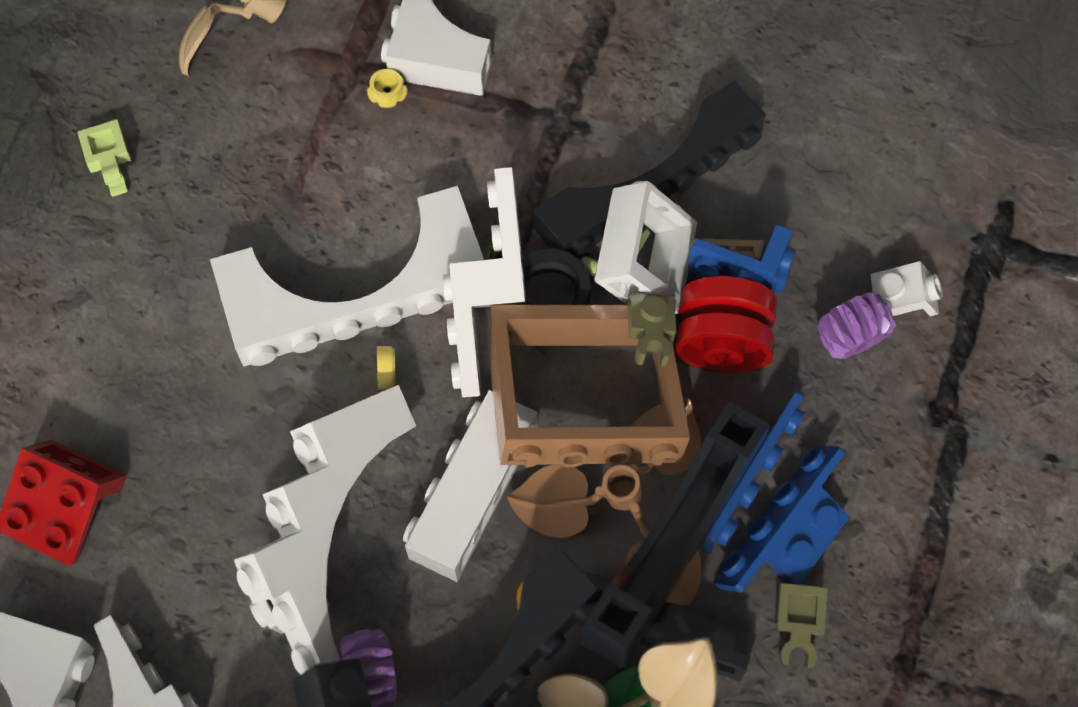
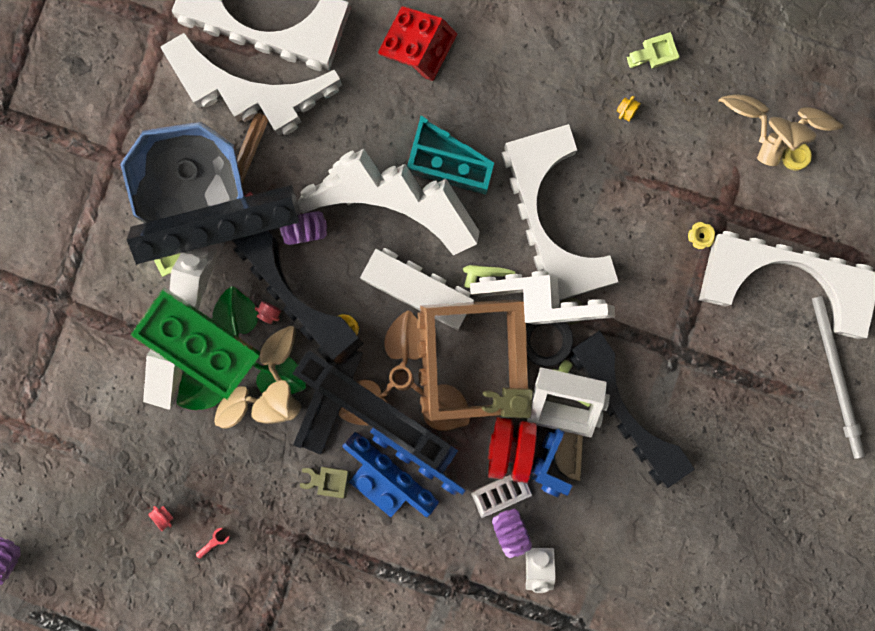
camera: 90 degrees right, 20 degrees up
light yellow tile [377,346,395,390] -> none
none -> teal wedge [407,115,494,195]
none -> yellowish green bar [463,265,515,288]
none -> white slope [470,474,532,518]
none -> yellow plate [617,96,641,122]

